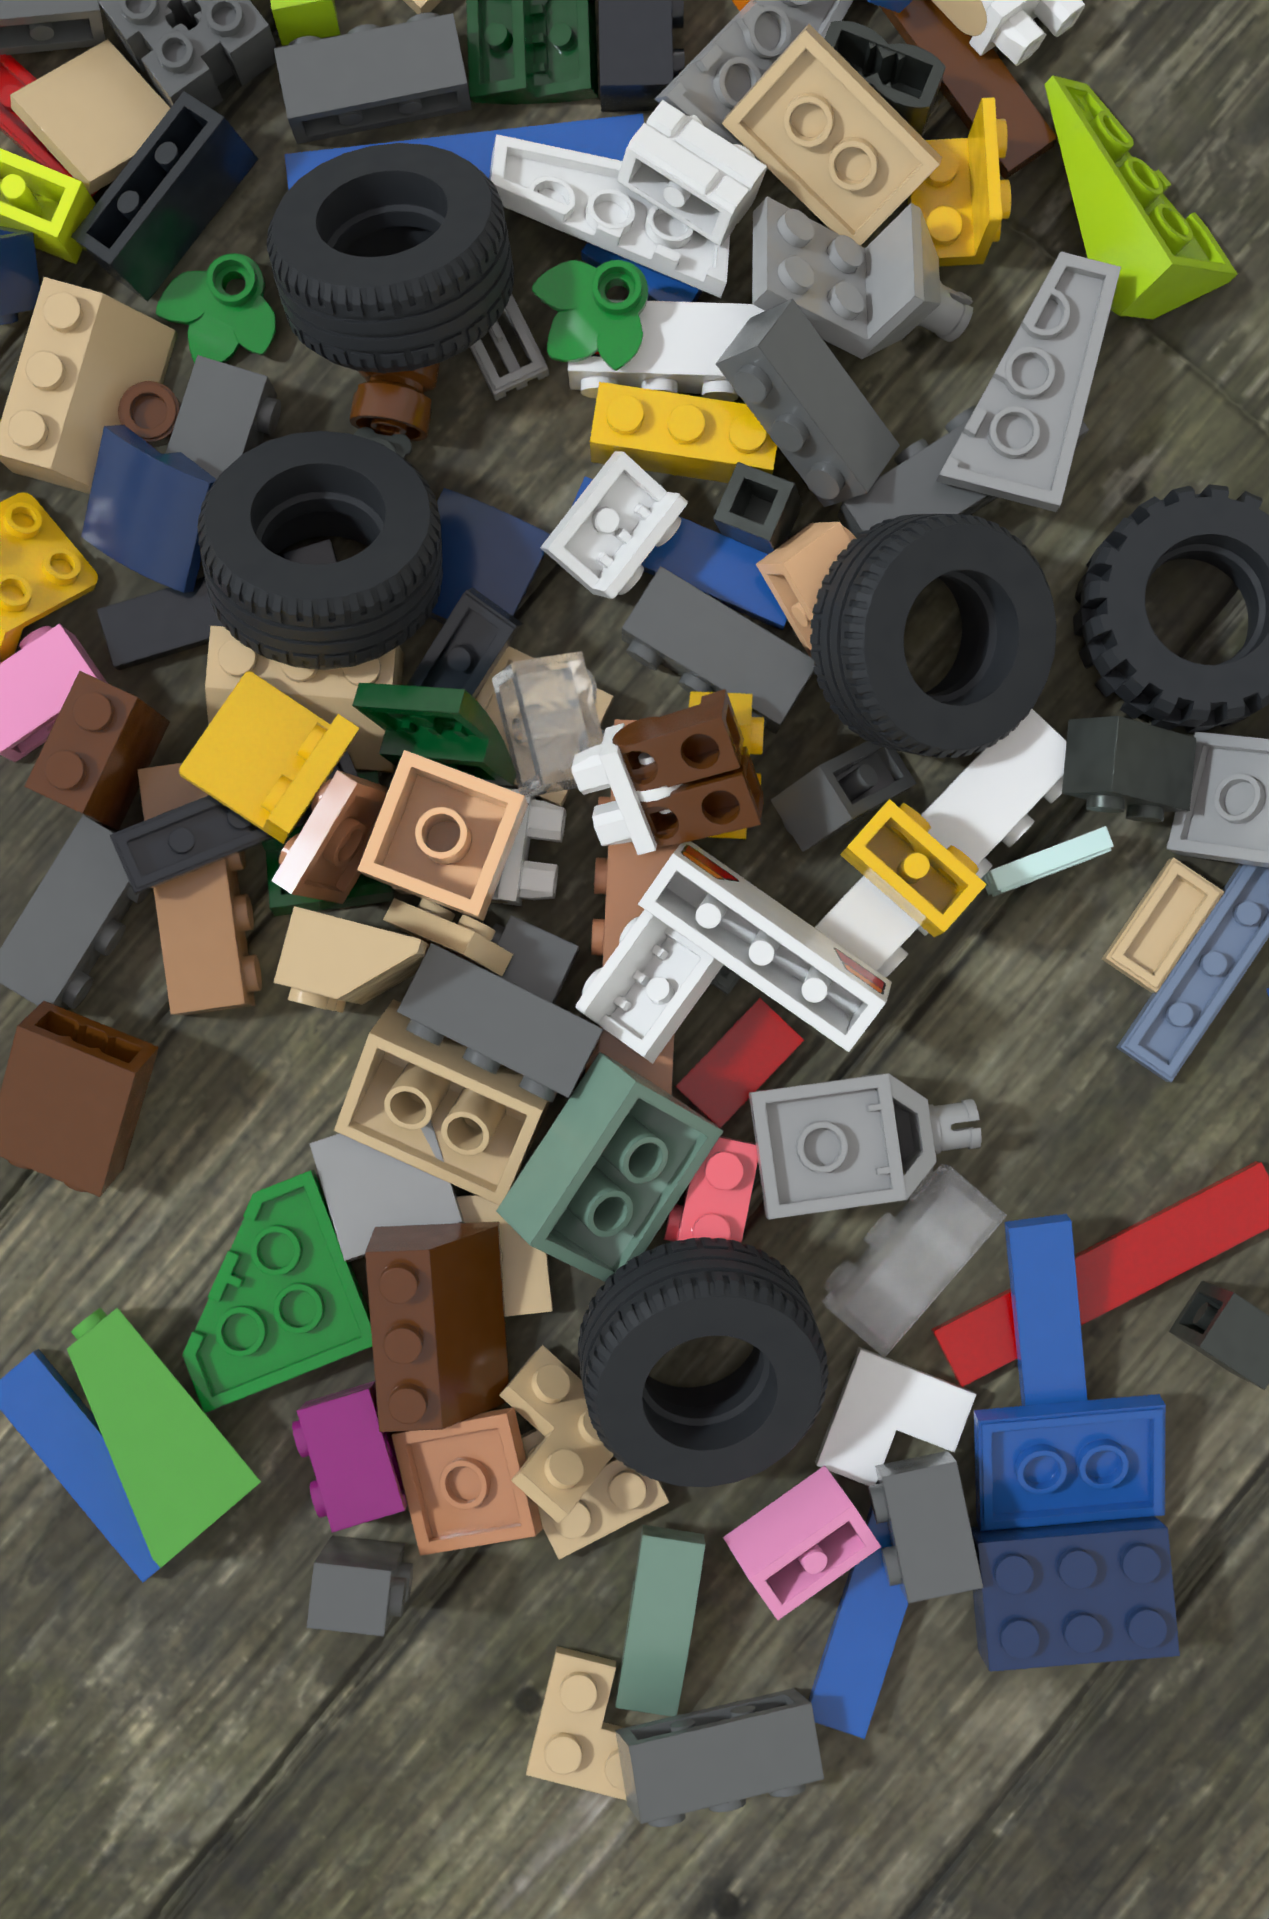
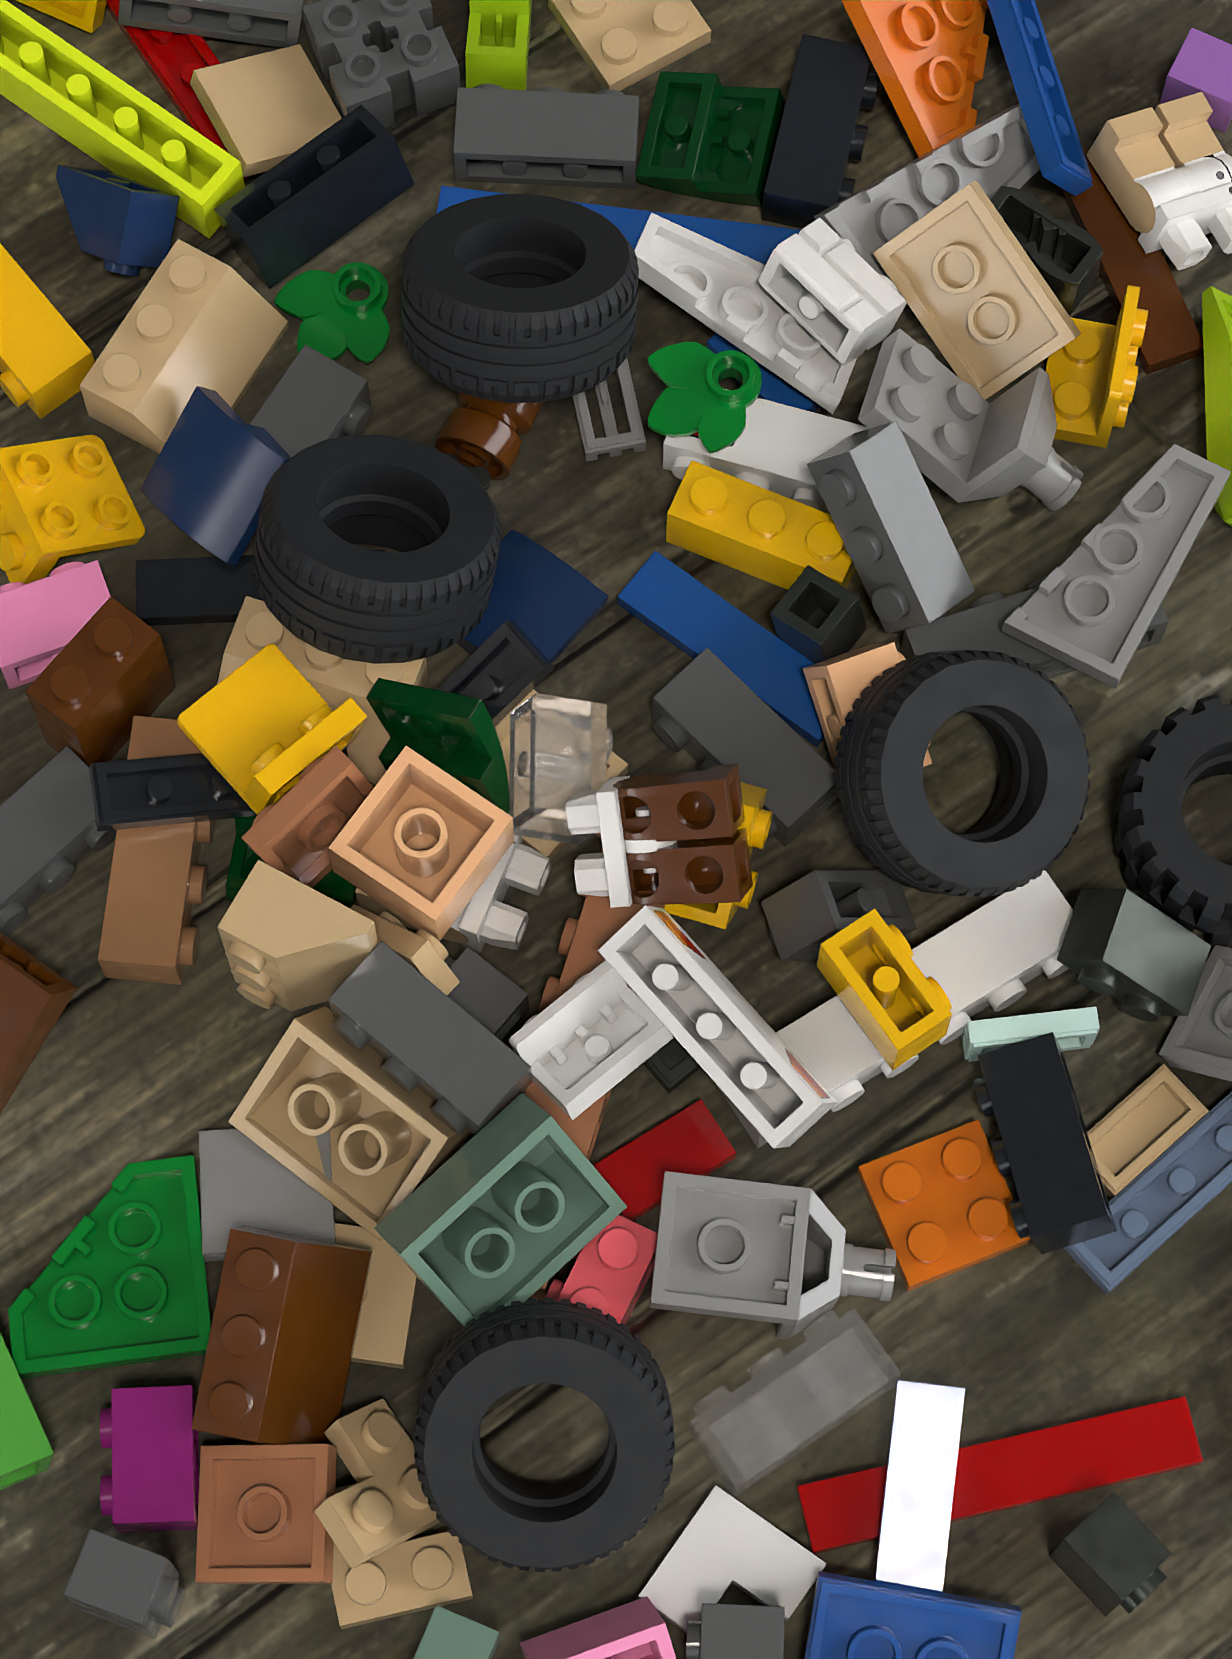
camera: 10 degrees right, 15 degrees down
reddish brown tile [118,381,181,447] -> none
white bracket [540,451,688,599] -> none
none -> orange plate [857,1119,1031,1291]
none -> black brick [973,1032,1117,1254]

